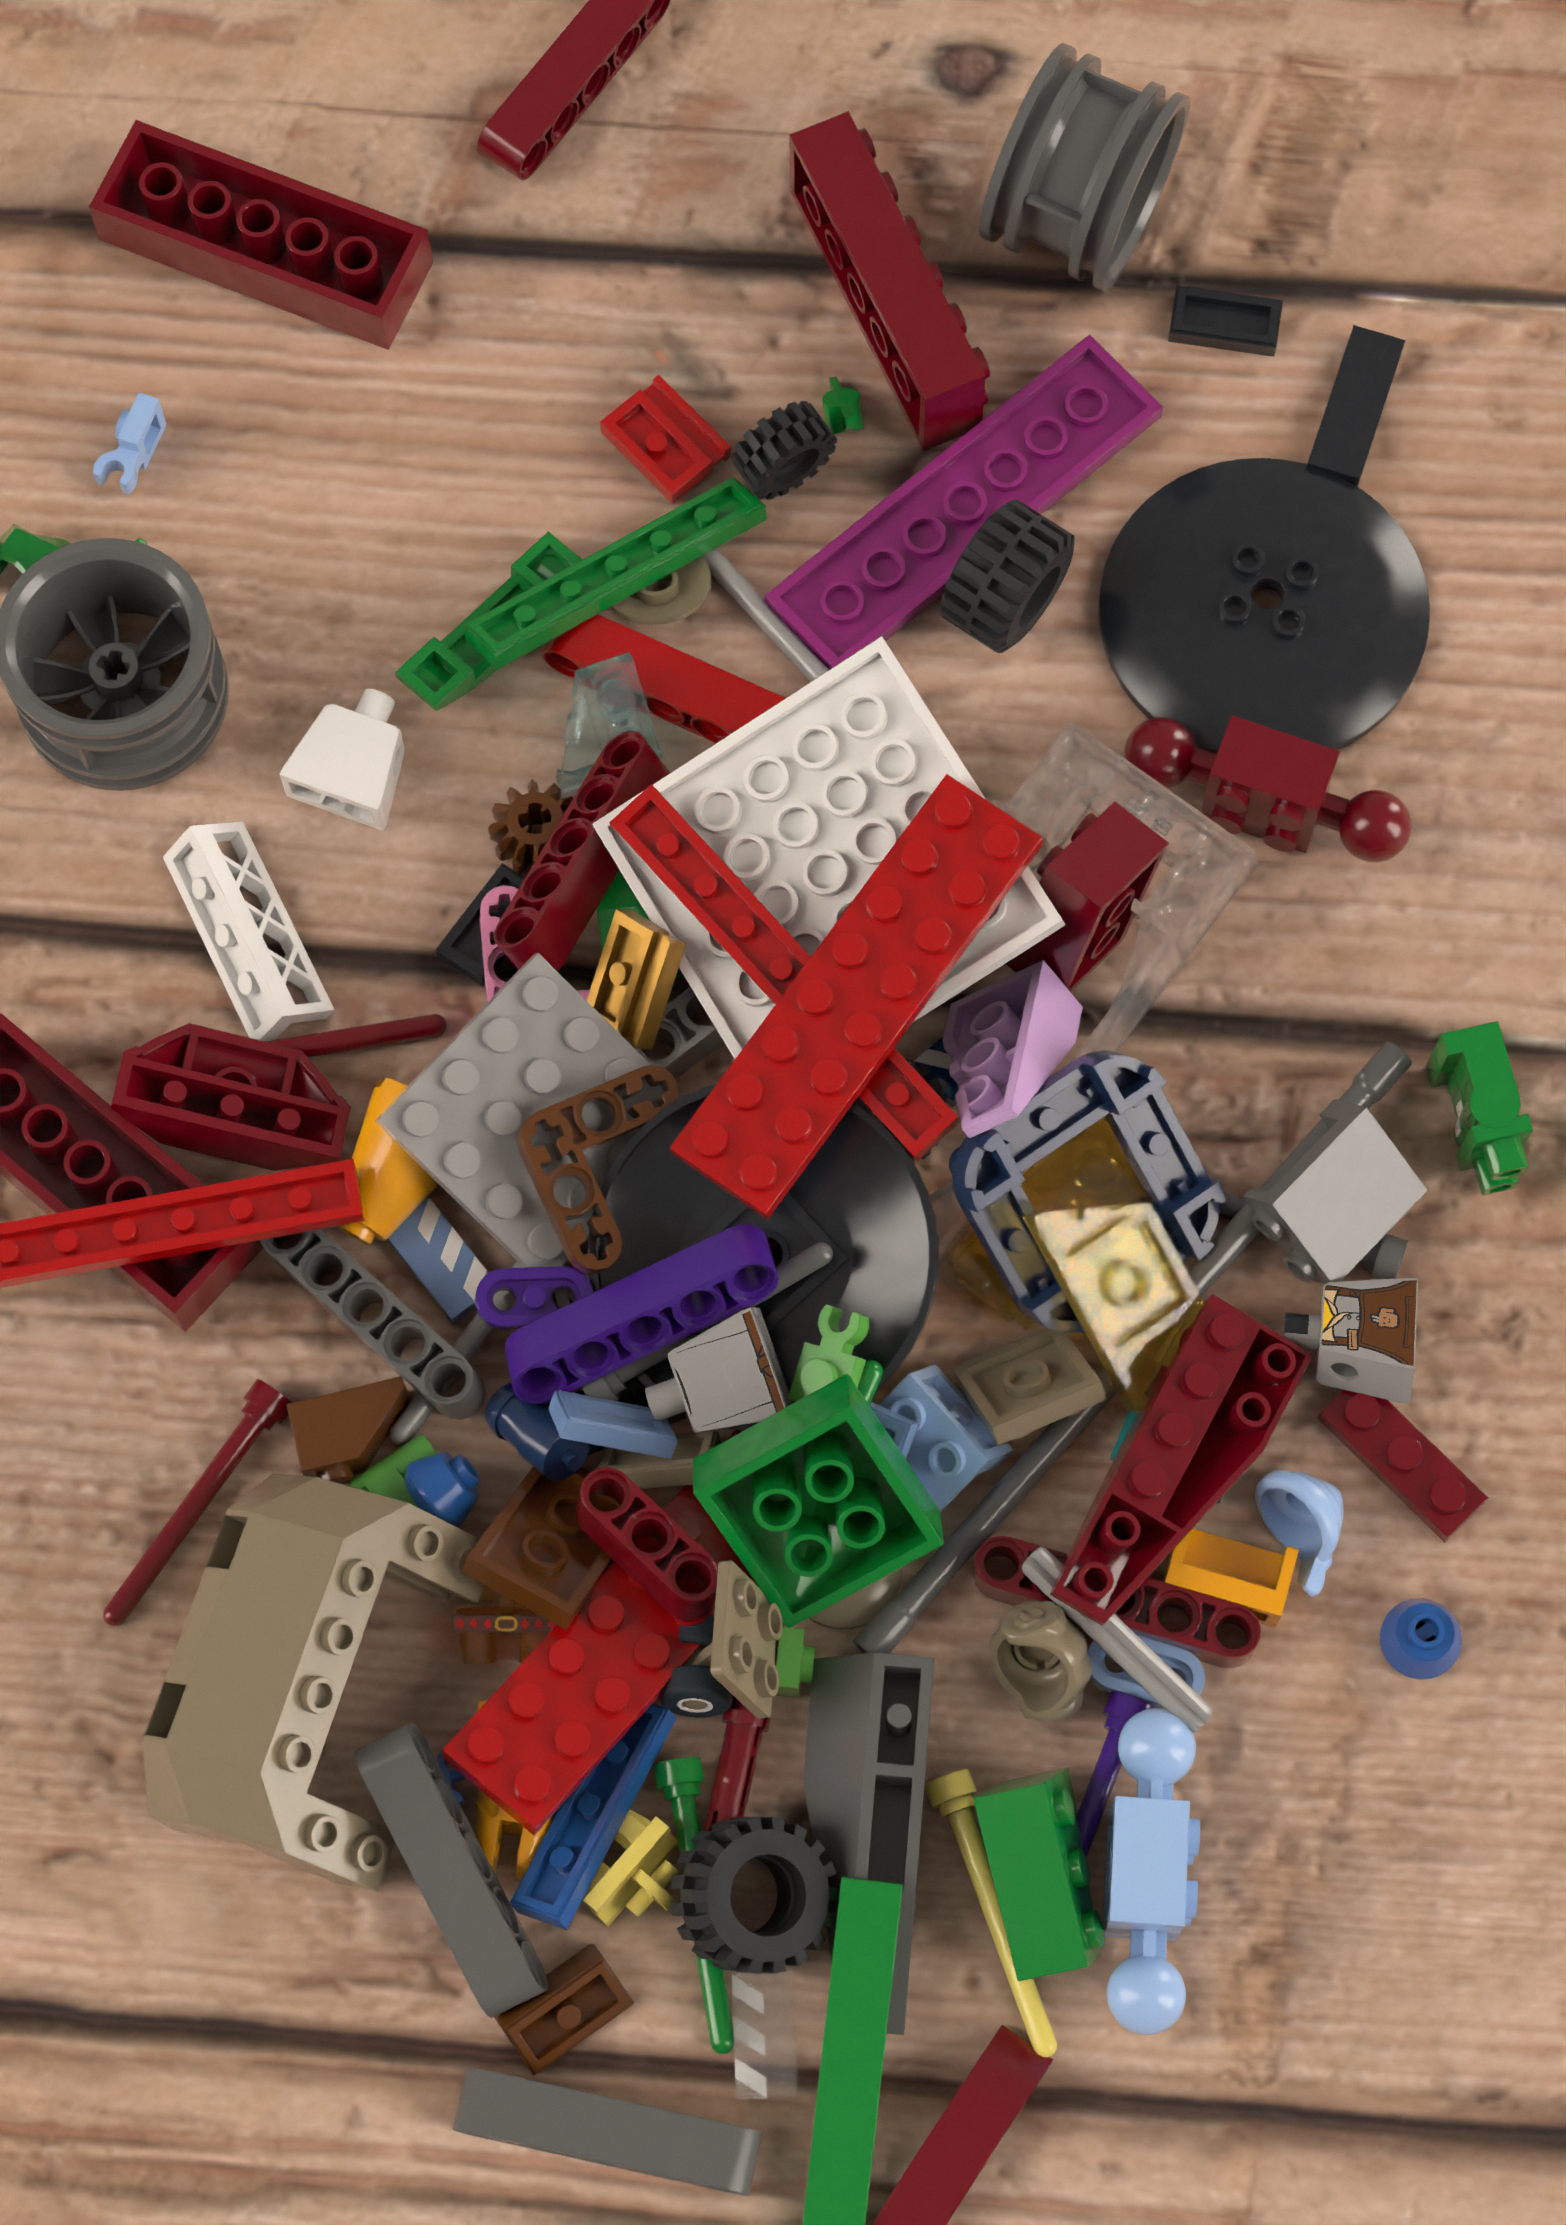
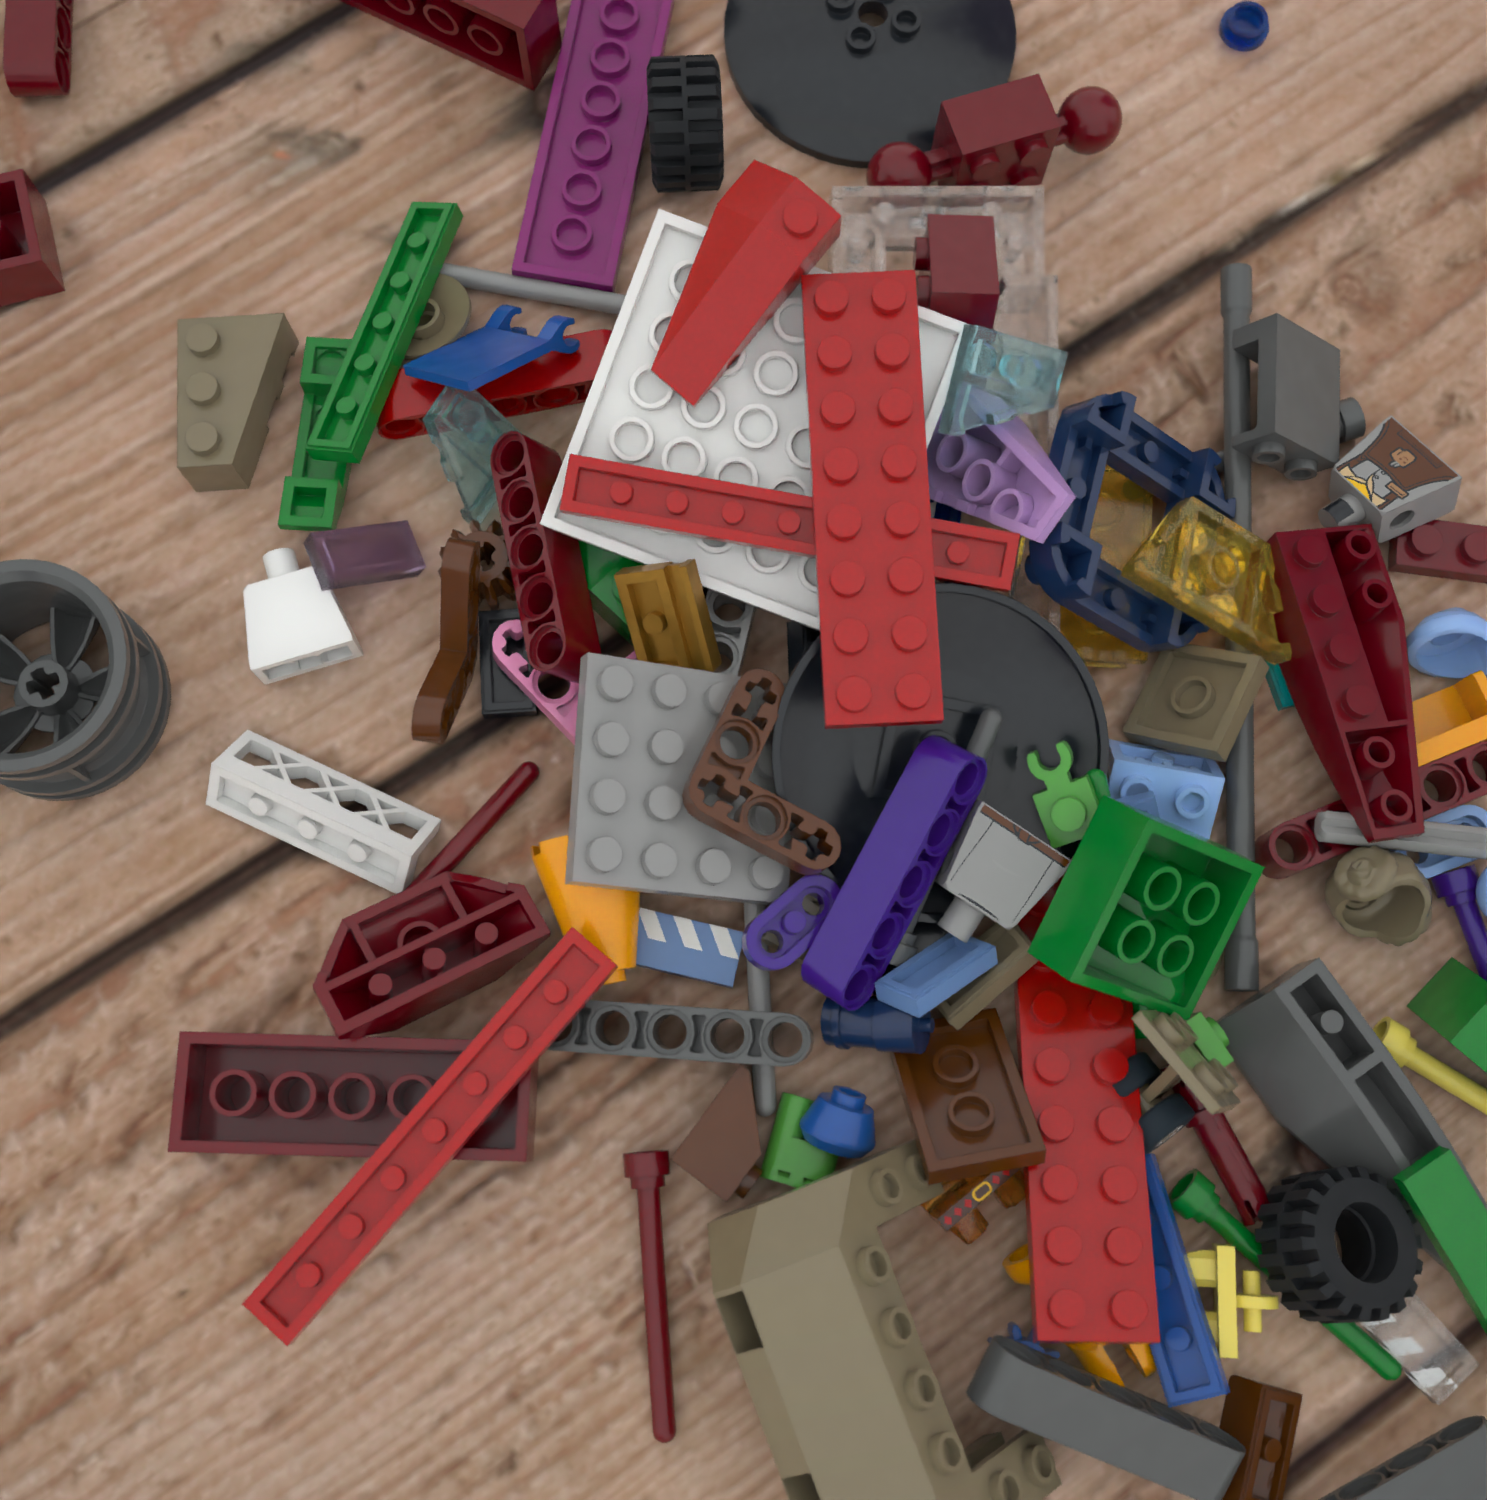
camera: 45 degrees left, 5 degrees up
dark red beam [576,1467,718,1622] -> none
red plate [600,375,731,504] -> none
black tyre [731,401,837,500] -> none
green piece [822,376,864,435] -> none
green hips [1425,1021,1533,1195] -> none
none -> dark tan wedge [177,313,299,492]
none -> tile [303,520,426,591]
none -> blue flag [403,305,580,392]
none -> reddish brown beam [411,537,480,744]
none -> red wedge [651,160,842,408]
none -> clear light blue wing [938,324,1068,436]

